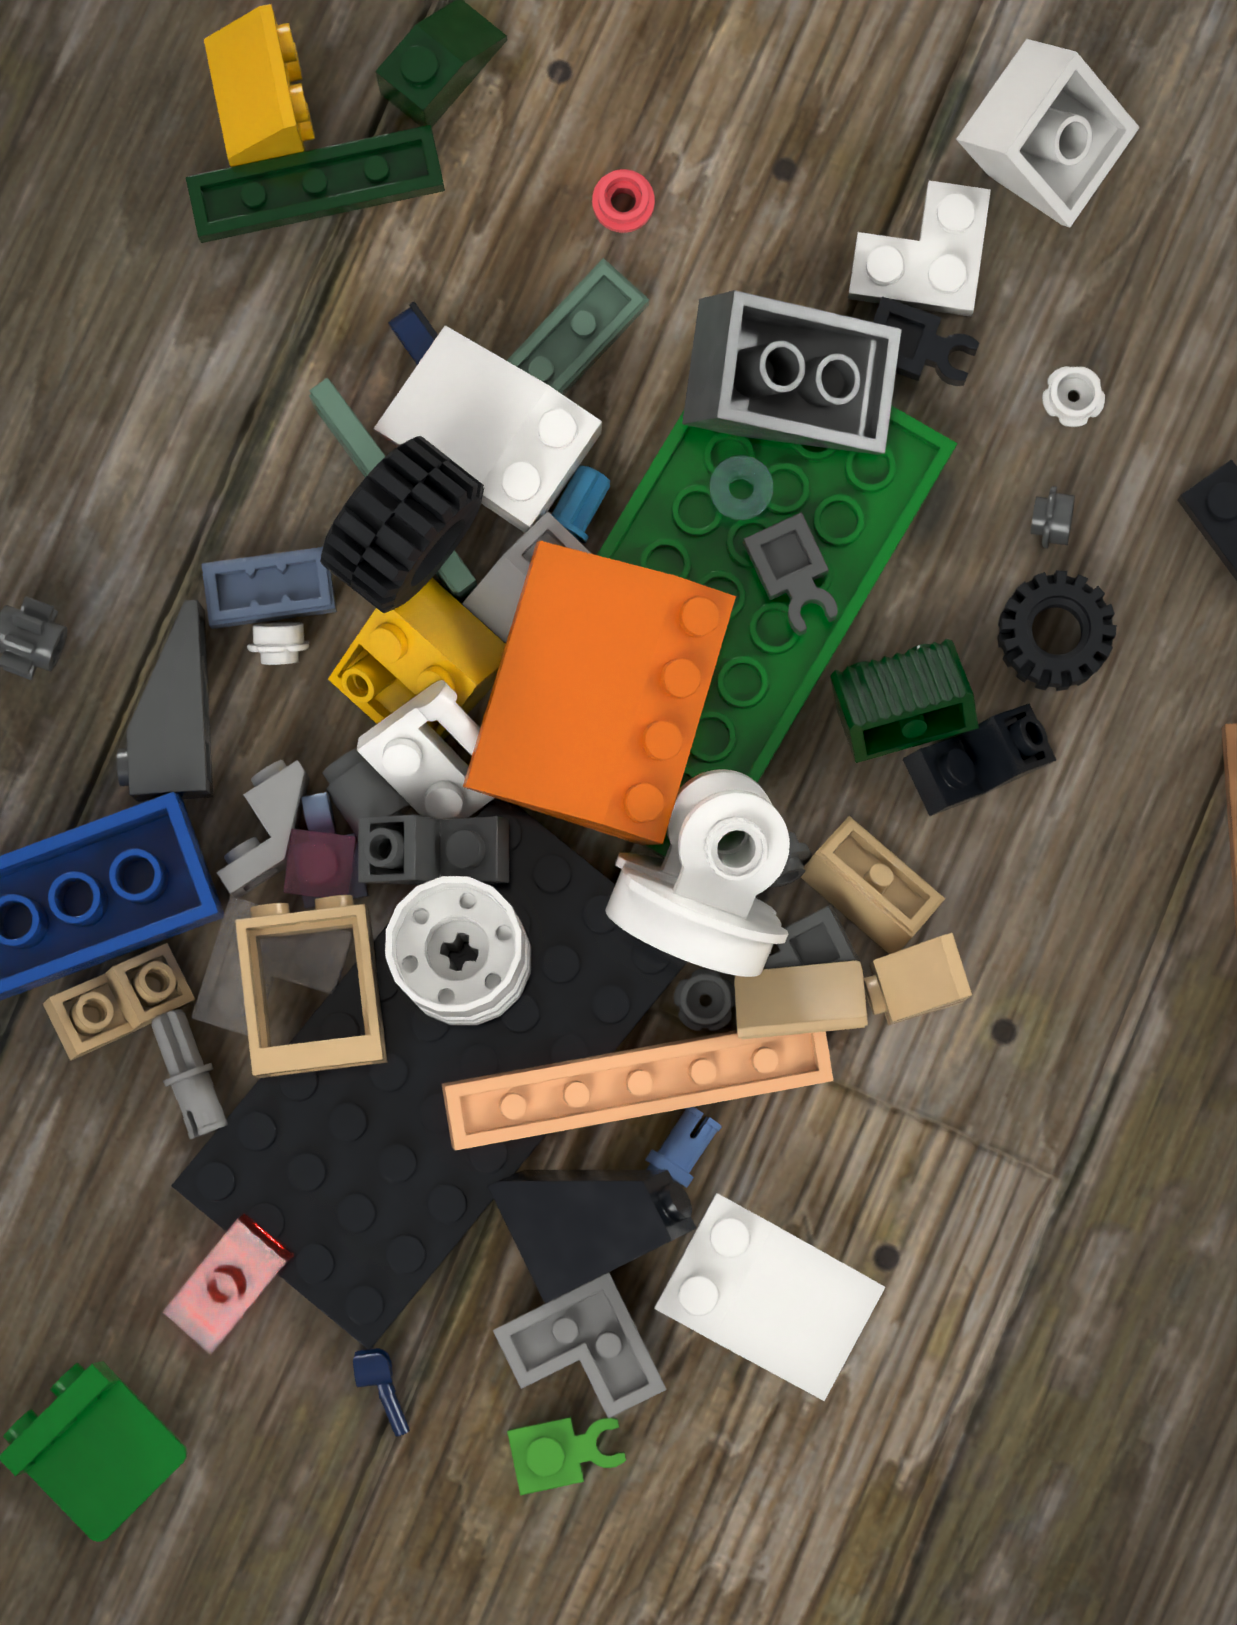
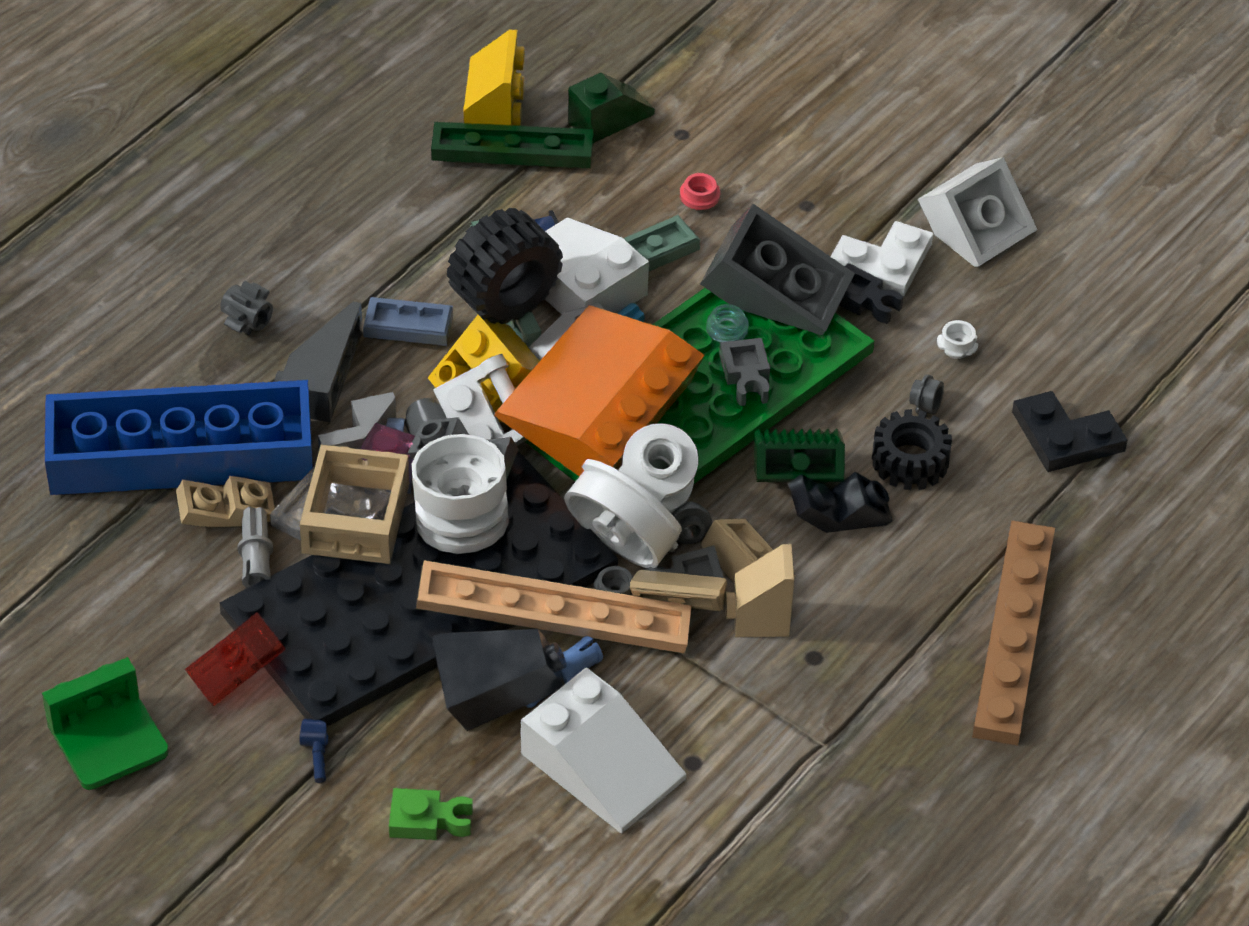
camera: 10 degrees right, 35 degrees down
white plate [247,622,309,665] -> none
light grey plate [493,1272,667,1419] -> none

